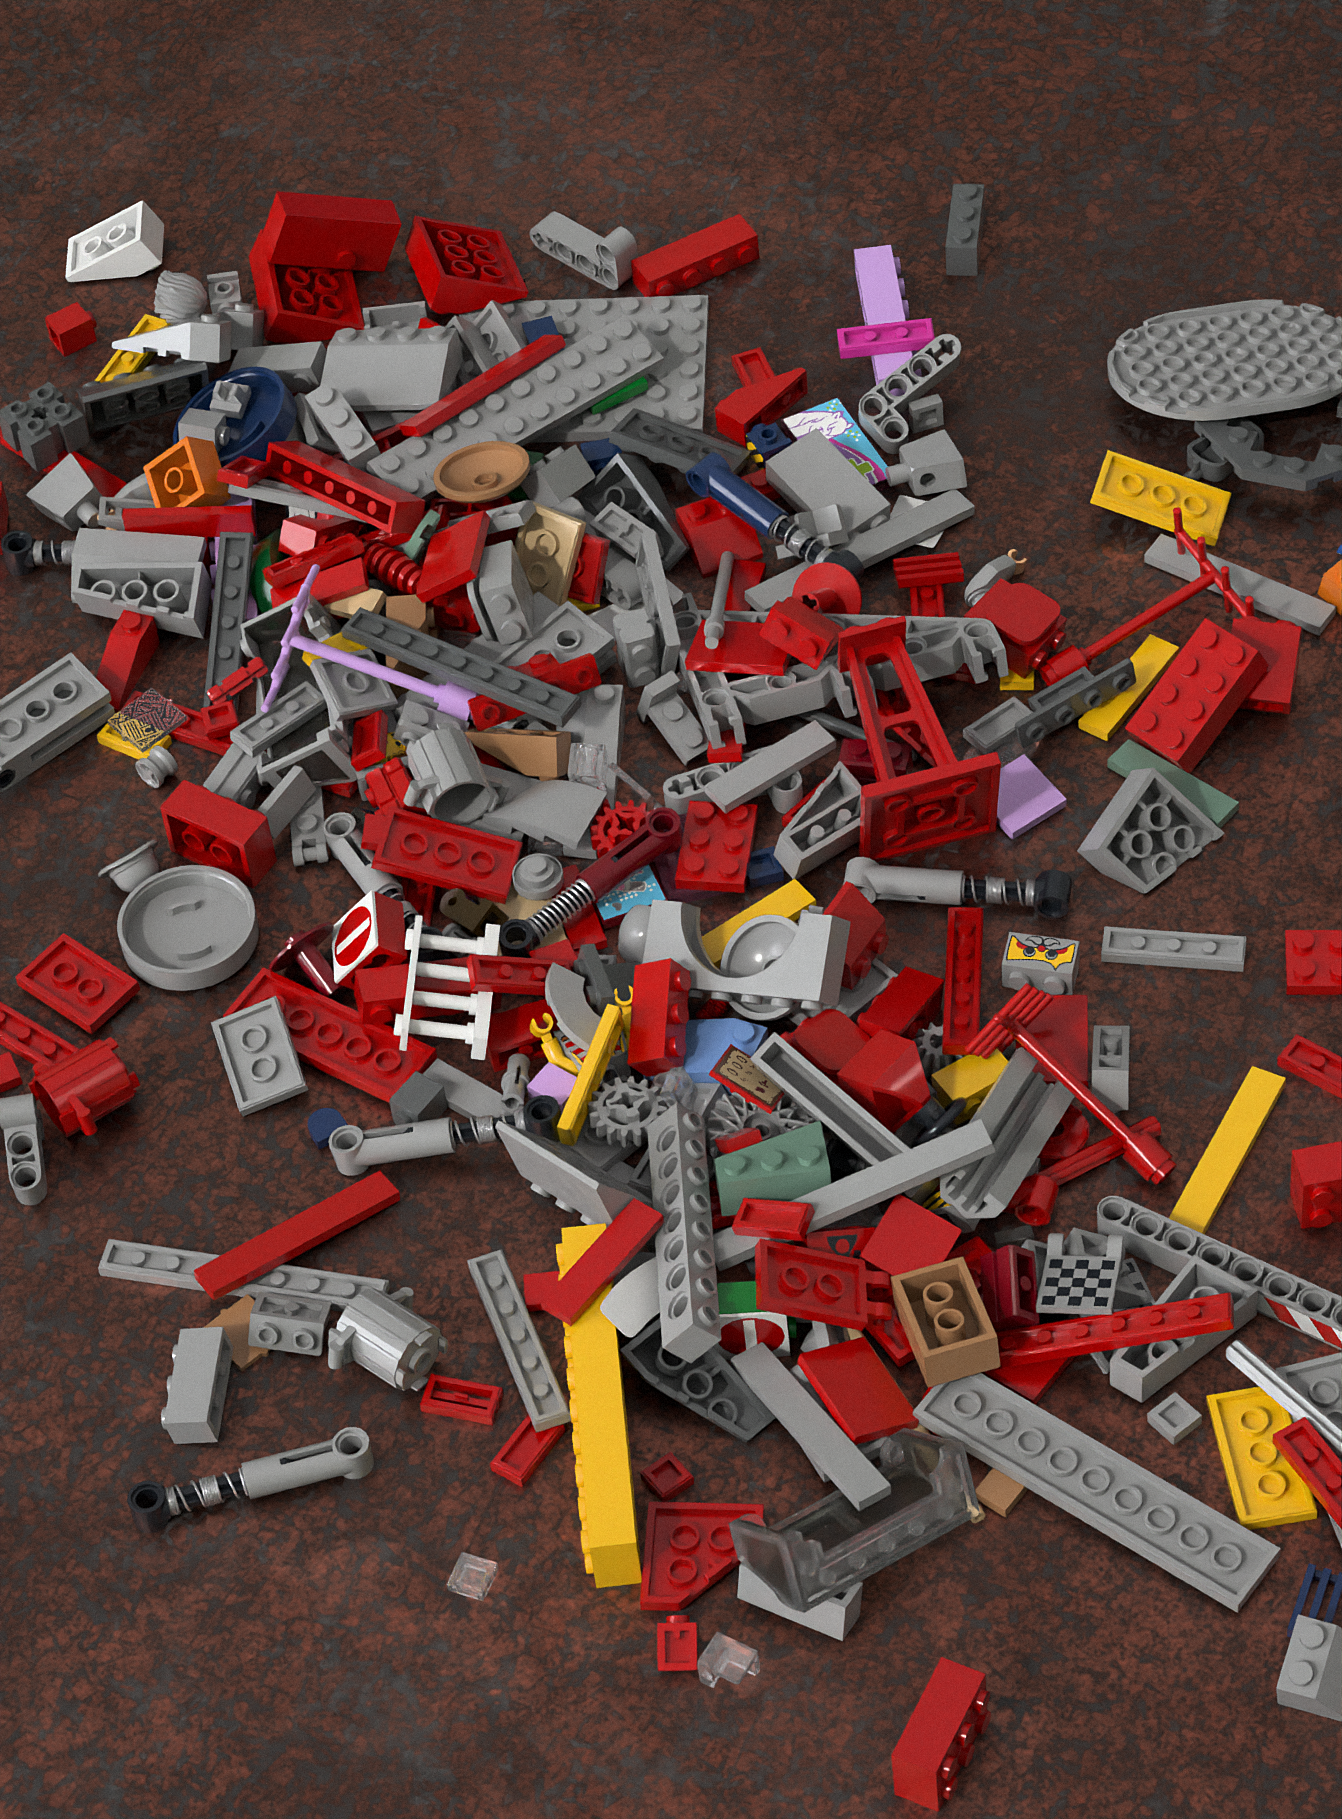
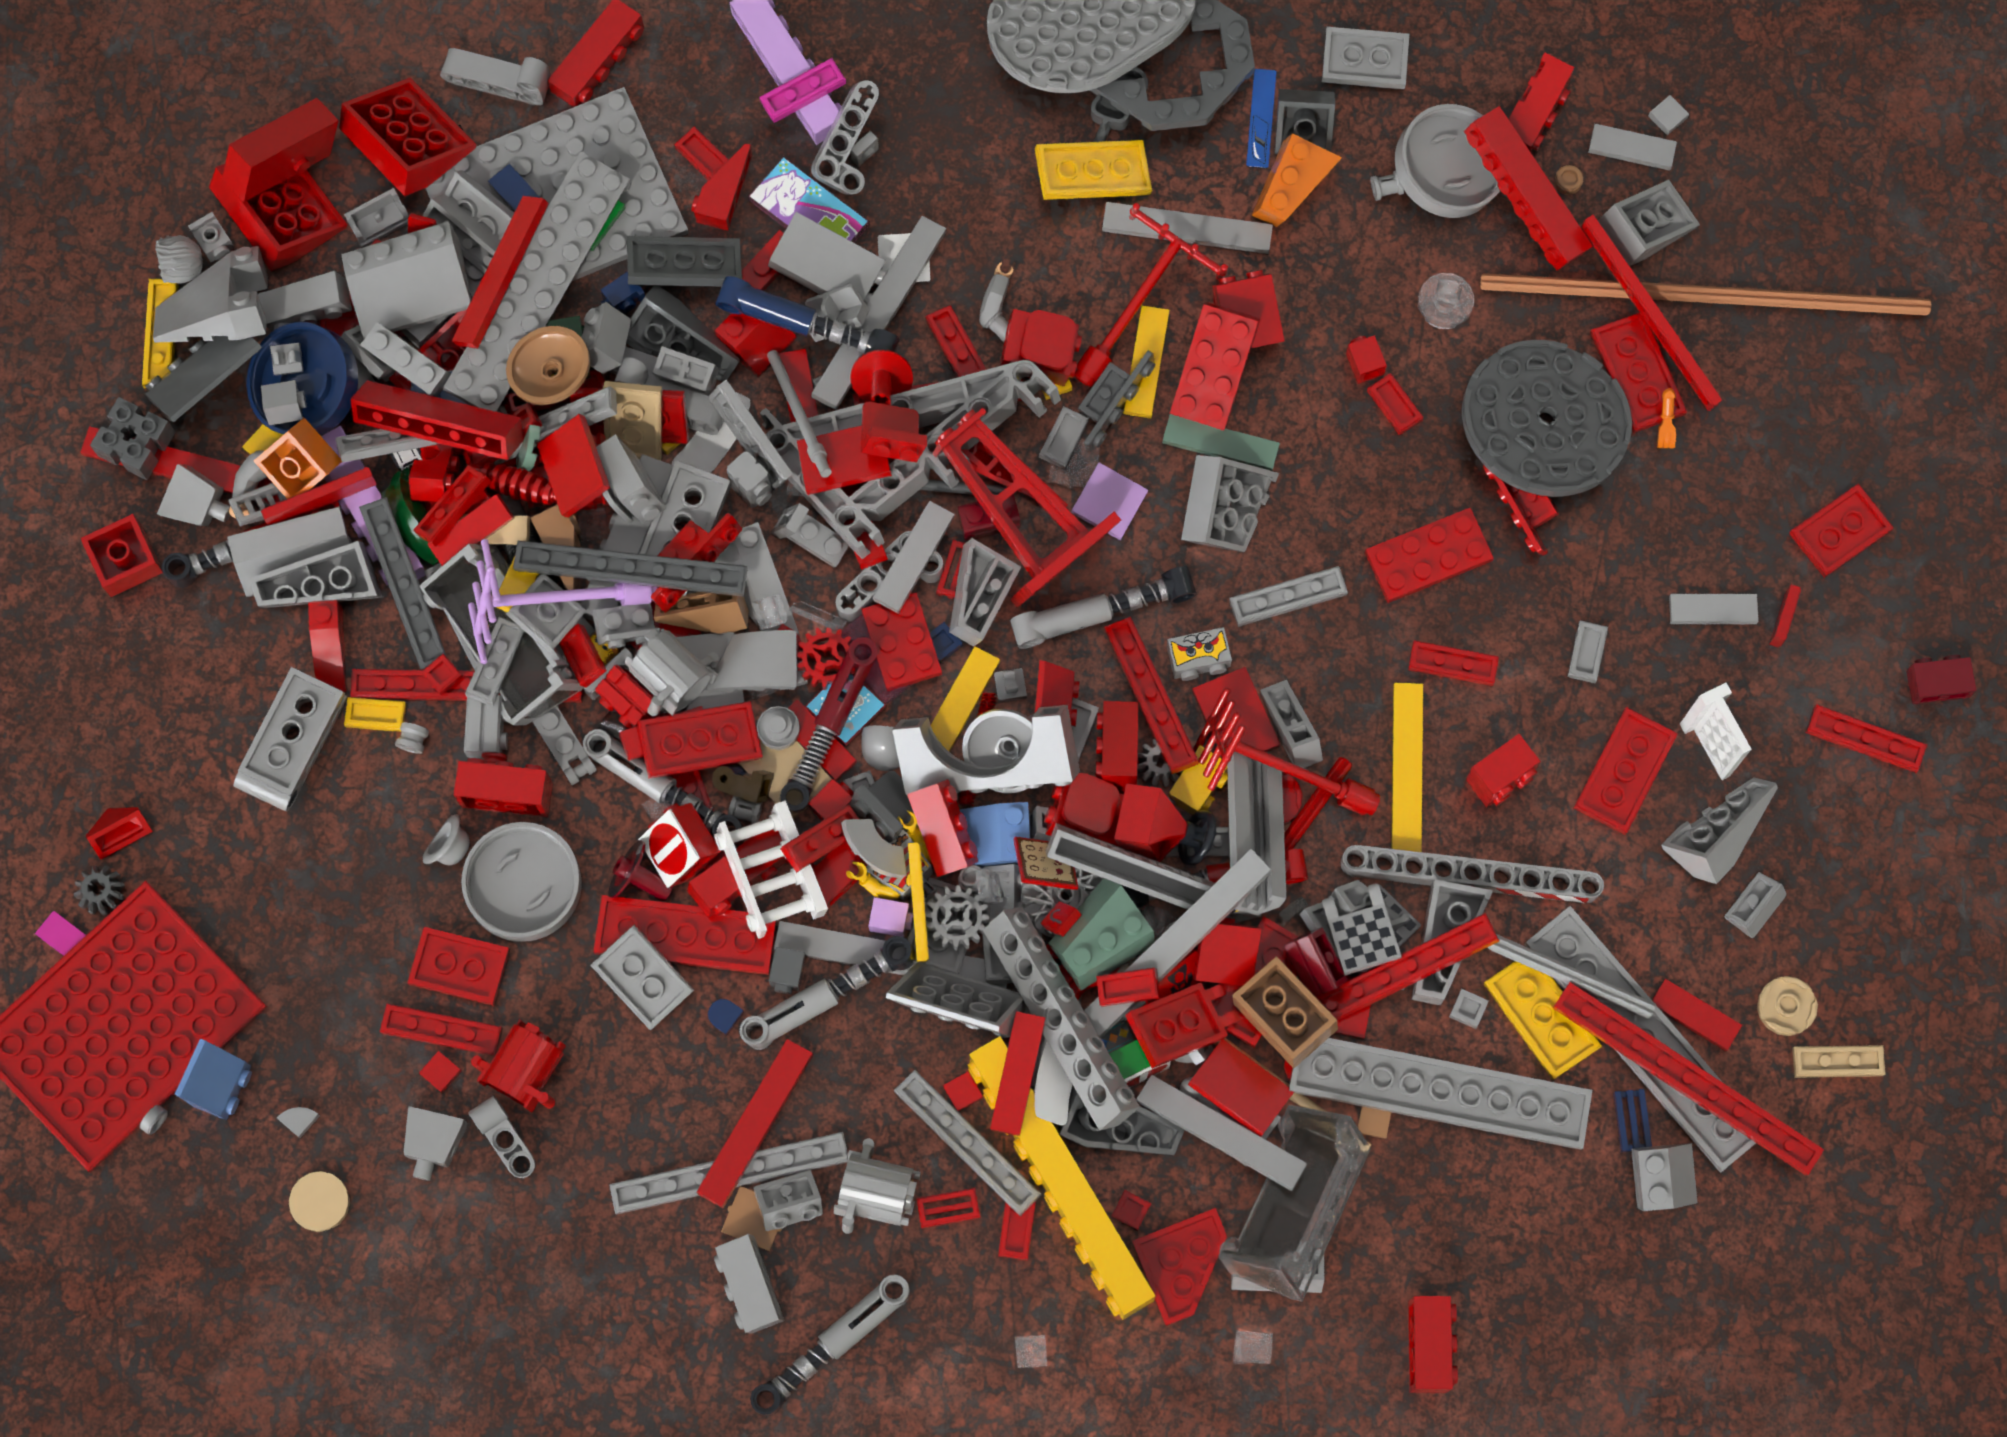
camera: 30 degrees left, 25 degrees up
red brick [44,302,97,357] -> none
white slope [65,200,164,282] -> none
clear piece [107,688,188,753] -> none
red axle [207,656,269,705] -> none
red tile [217,455,271,489] -> none
light grey tile [257,765,316,839] -> none
light grey pin [501,1054,530,1113] -> none
red bracket [657,1615,699,1672] -> none
dark blue brick [746,423,792,470] -> none
light grey torso [885,429,967,496] -> none
red tile [893,552,964,589] -> none

